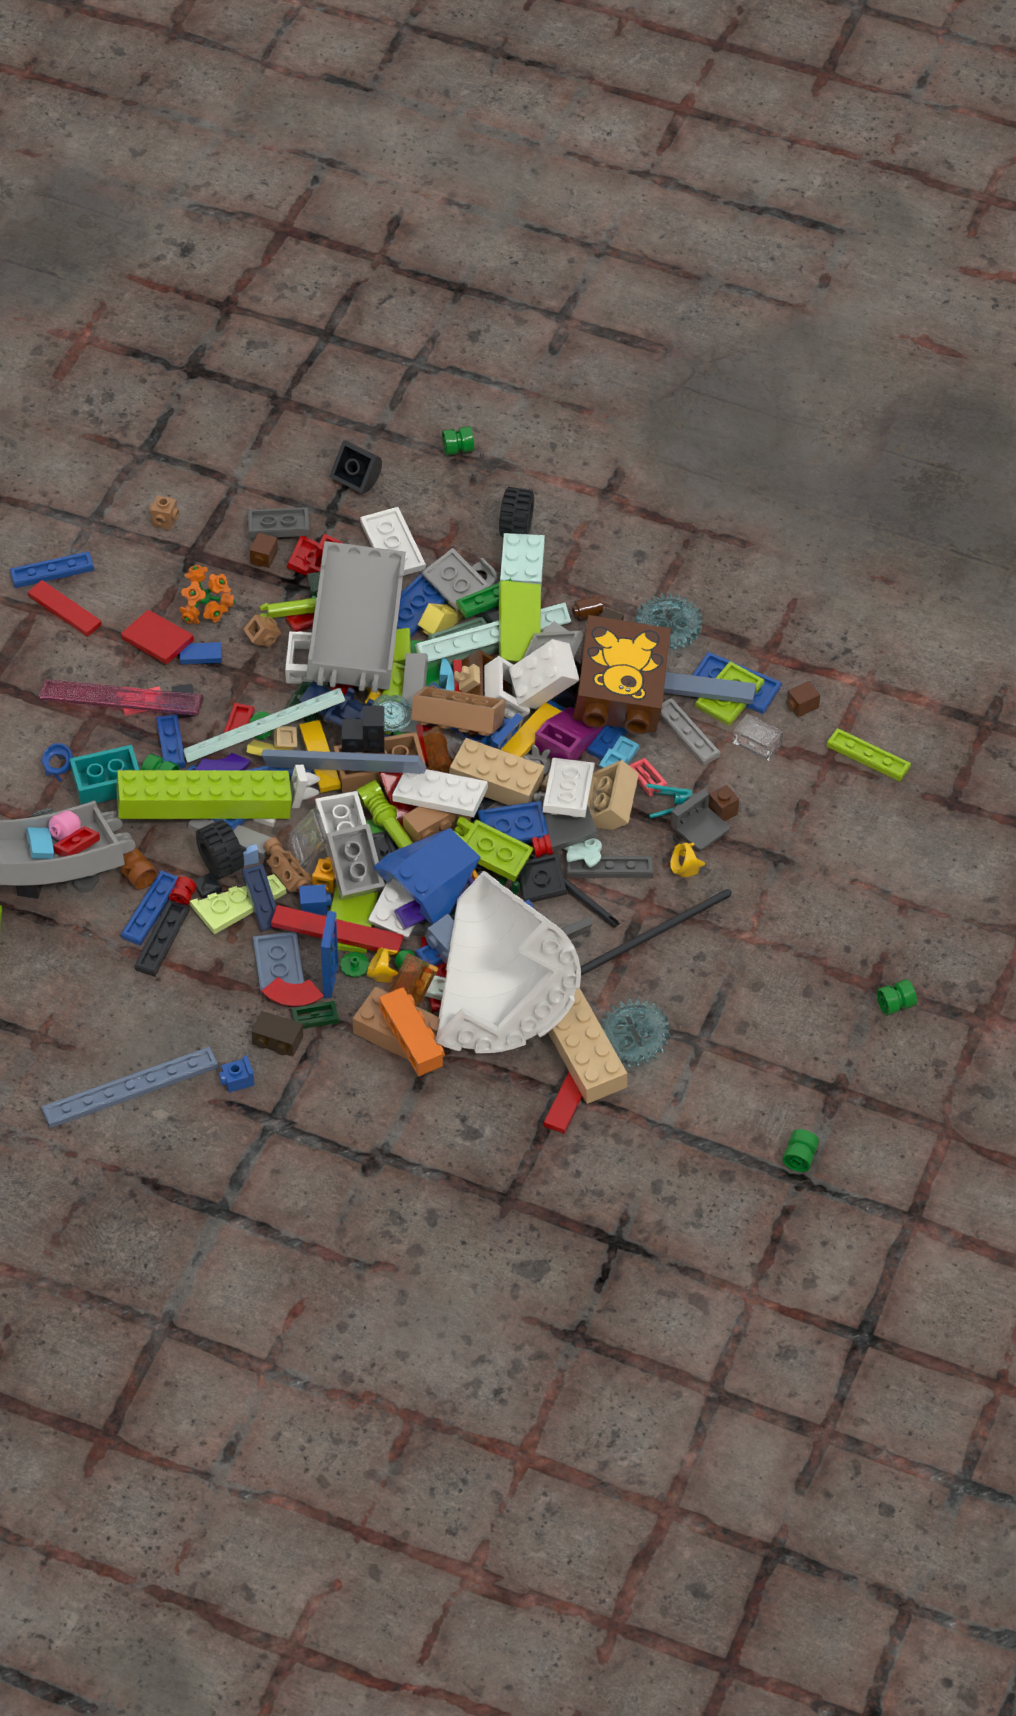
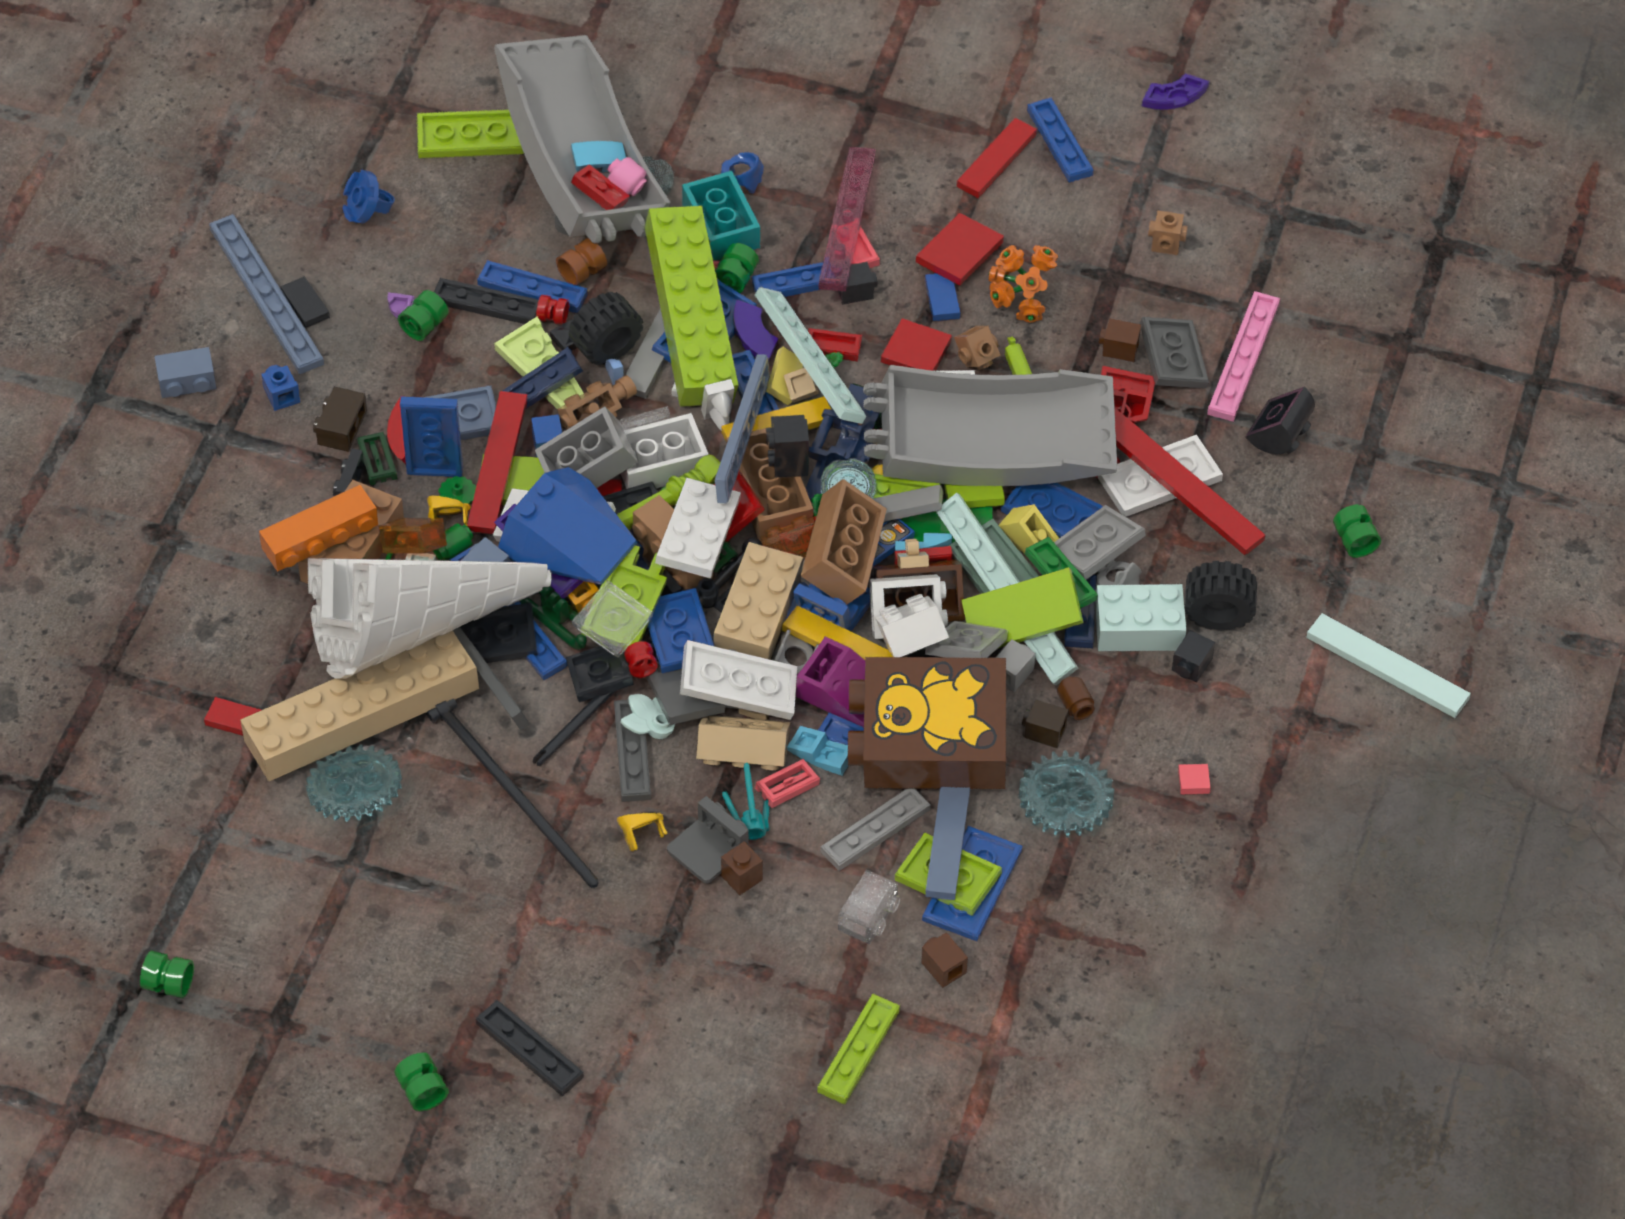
camera: 85 degrees right, 0 degrees up
none -> sand blue brick [154,347,216,398]
none -> black tile [280,276,330,328]
none -> black plate [333,448,365,496]
none -> blue tile [343,170,395,224]
none -> medium lavender tile [388,292,415,318]
none -> green wheel [398,290,449,341]
none -> black tile [475,1000,584,1096]
none -> clear tile [572,580,653,658]
none -> red tile [881,318,952,371]
none -> red tile [1114,407,1265,555]
none -> dark purple tile [1142,74,1209,110]
none -> black brick [1172,630,1215,683]
none -> coral tile [1178,764,1210,795]
none -> bright pink tile [1207,291,1280,422]
none -> light aqua tile [1306,613,1471,718]

